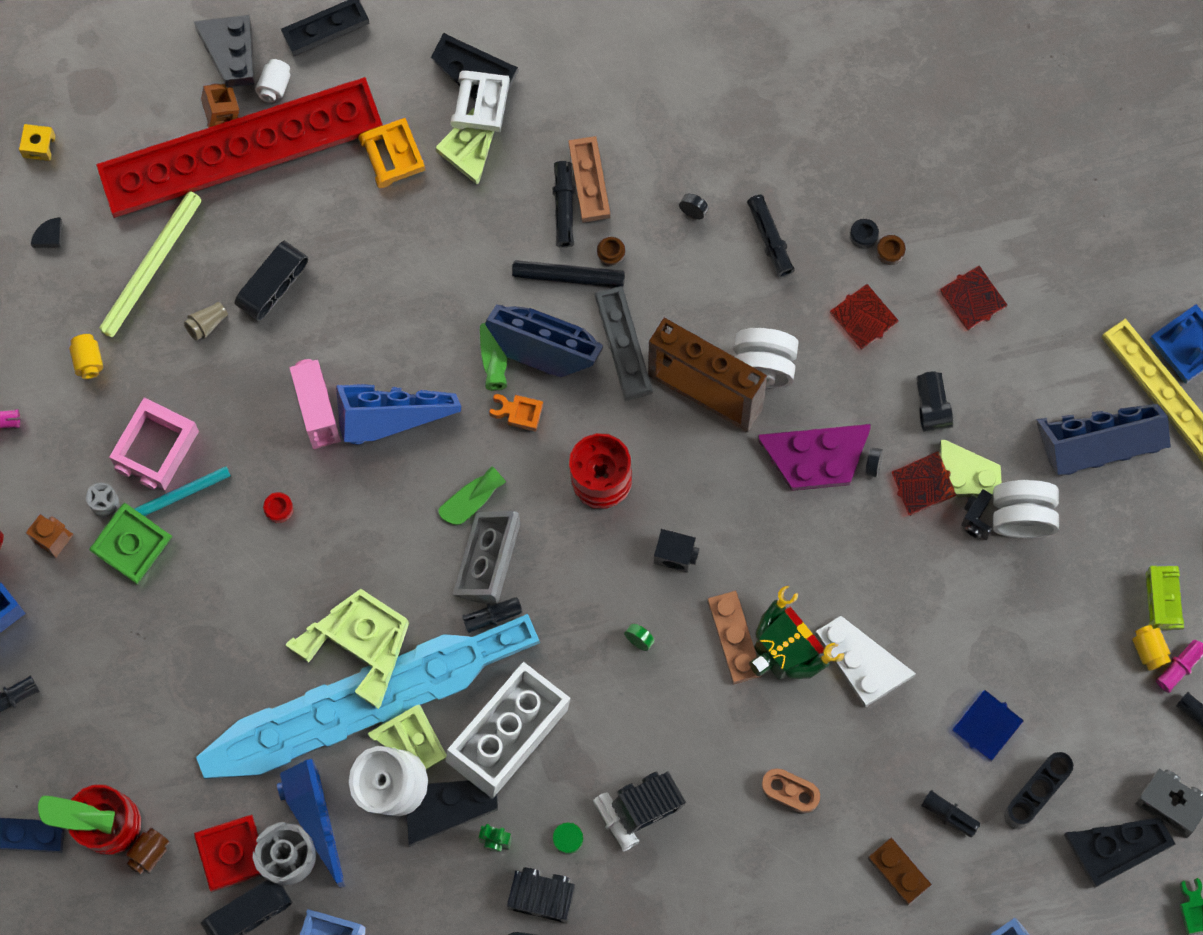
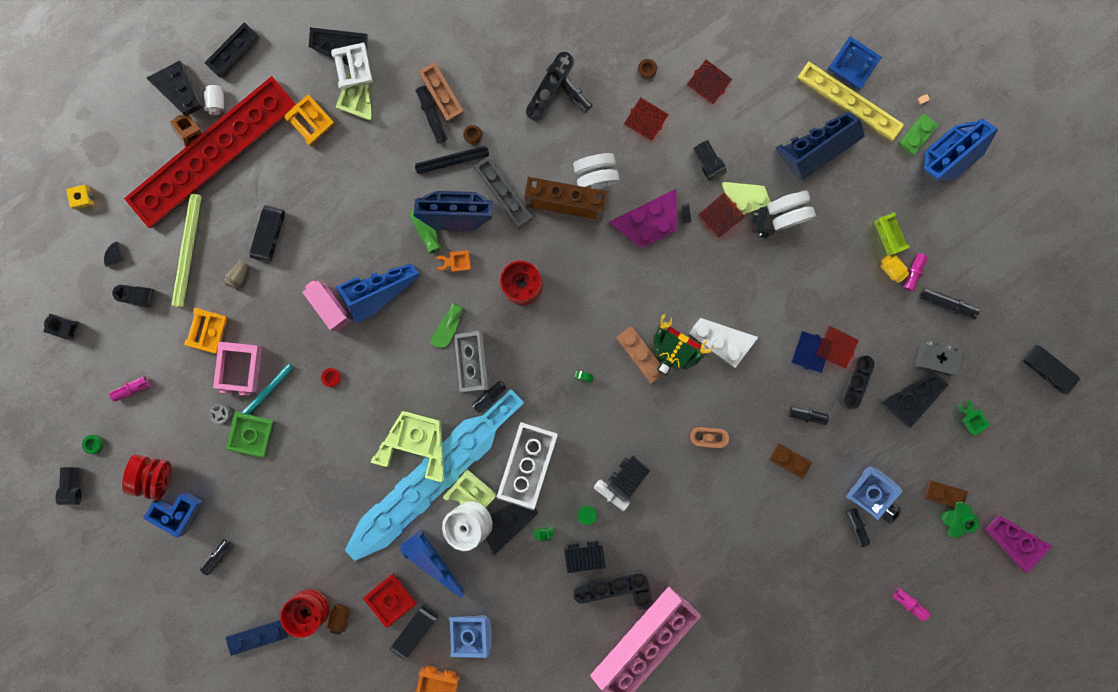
camera: 20 degrees left, 15 degrees up
dark orange brick [26,514,74,558] -> none
bright green piece [38,795,115,834] -> none
yellow brick [69,334,104,379] -> none
light grey cylinder [253,822,316,886] -> none
black brick [654,529,700,573] -> none
black tile [679,193,709,220] -> none
black tile [850,219,879,249] -> none
none -> black piece [112,285,154,308]
none -> light orange plate [184,308,228,354]
none -> black beam [526,52,574,121]
none -> clear red piece [816,326,859,369]

